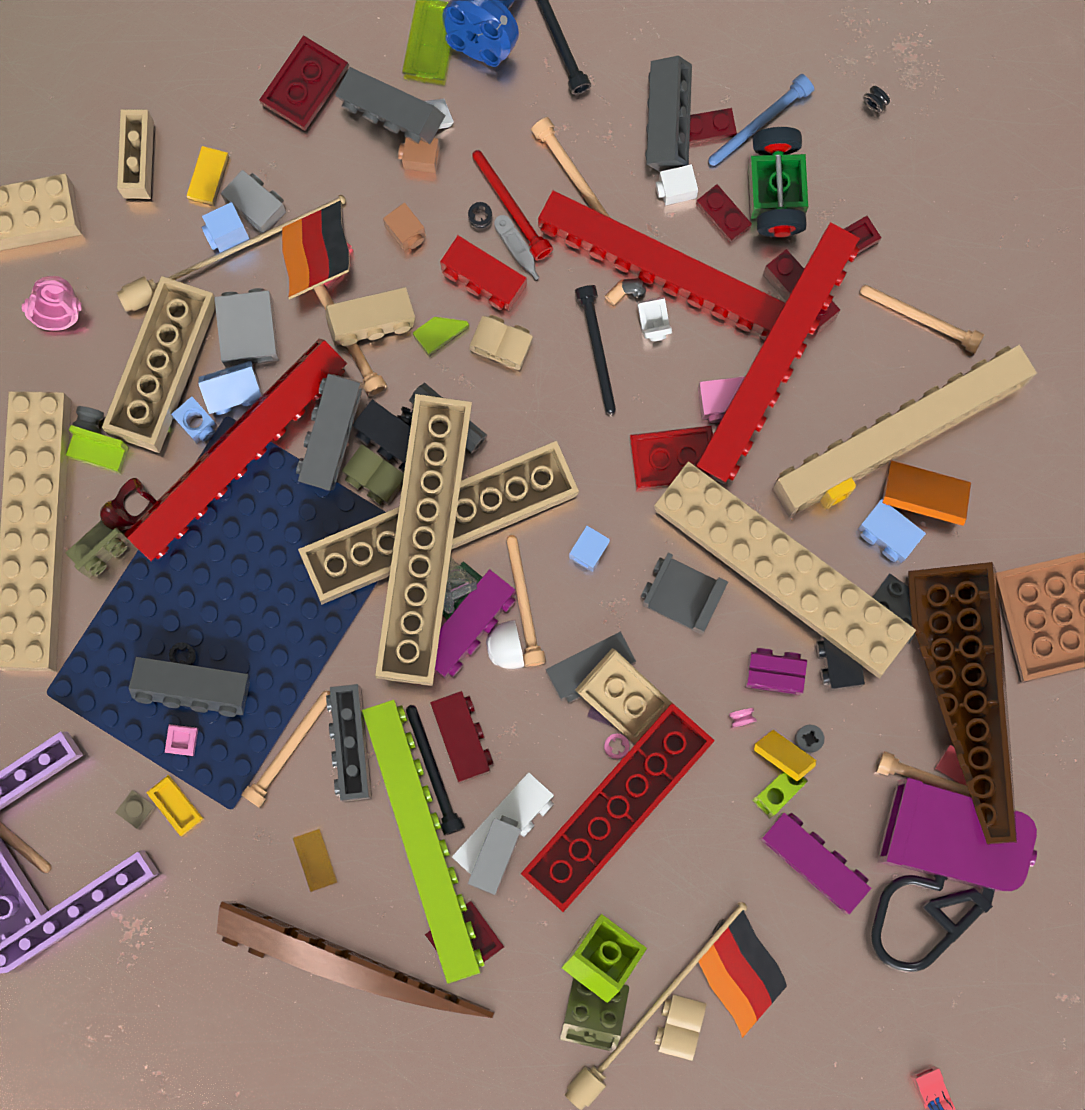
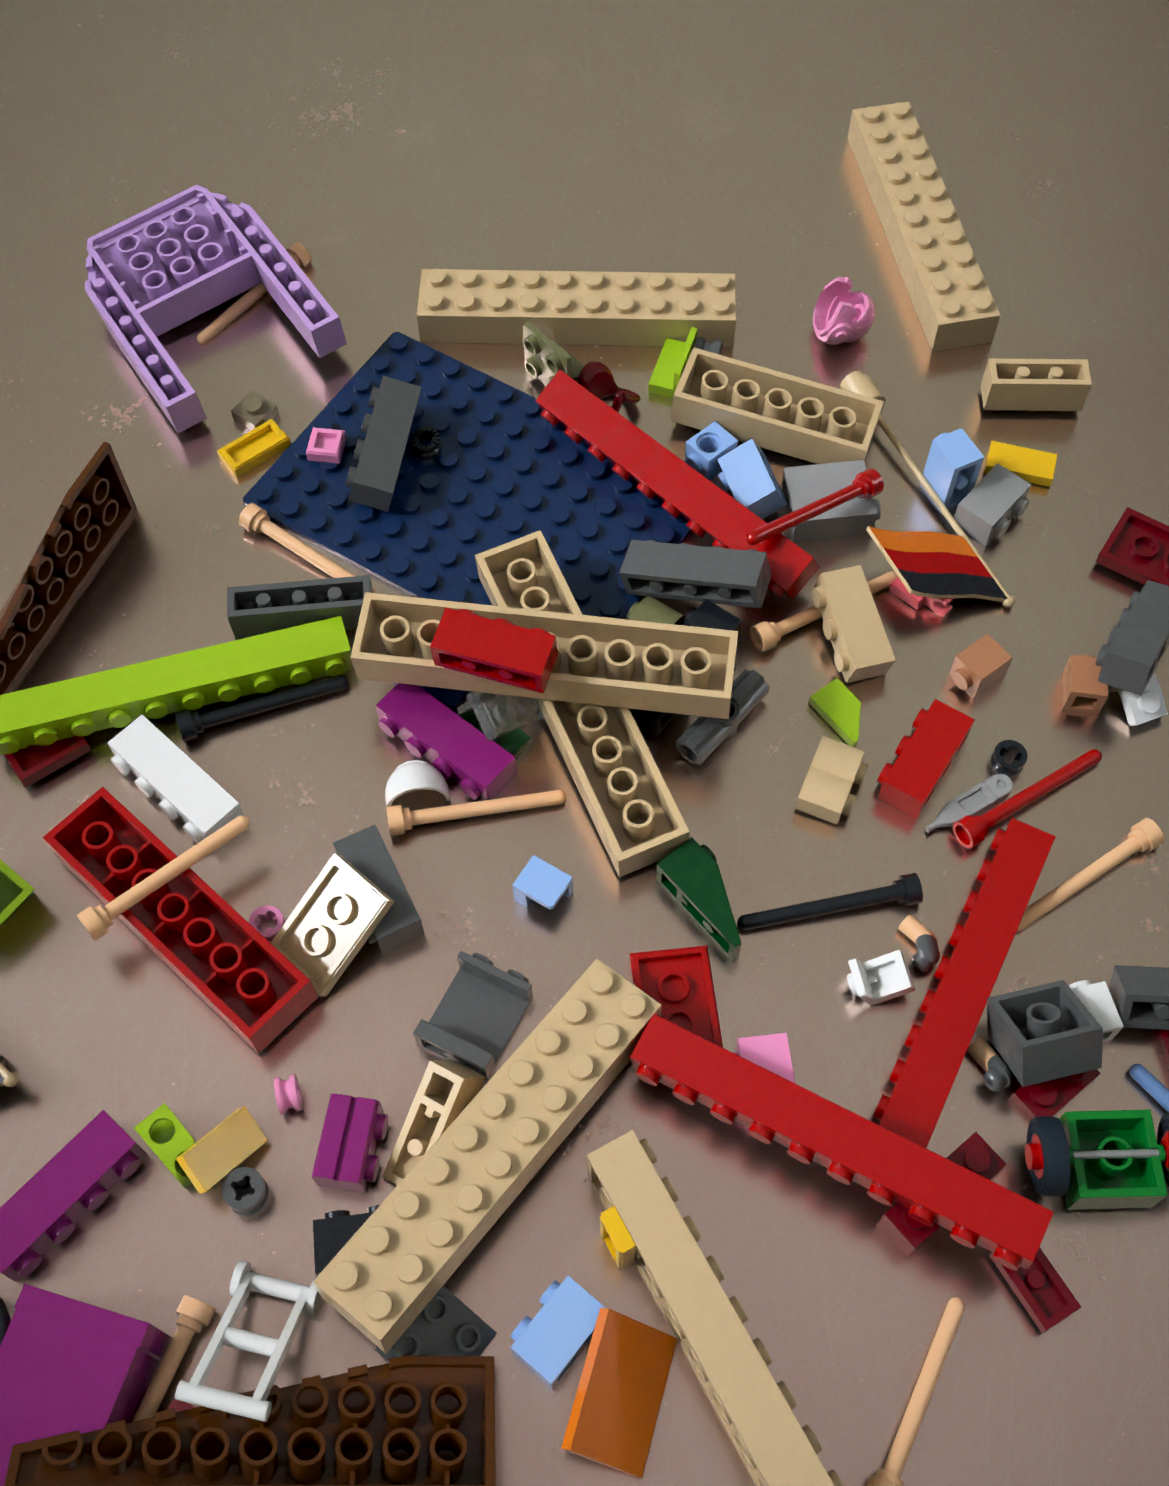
camera: 90 degrees right, 20 degrees down
clear yellow tile [293,829,338,892] -> none
dark red brick [430,691,494,784] -> none
light grey brick [468,815,522,895] -> none
none -> light nougat piece [77,815,250,941]
none -> white piece [175,1260,322,1422]
none -> tan slope [382,1059,486,1185]
none -> red brick [430,607,558,694]
none -> dark green slope [656,837,741,962]
none -> red piece [746,468,884,546]
none -> arm [967,1036,1013,1092]
none -> dark grey brick [987,980,1103,1087]

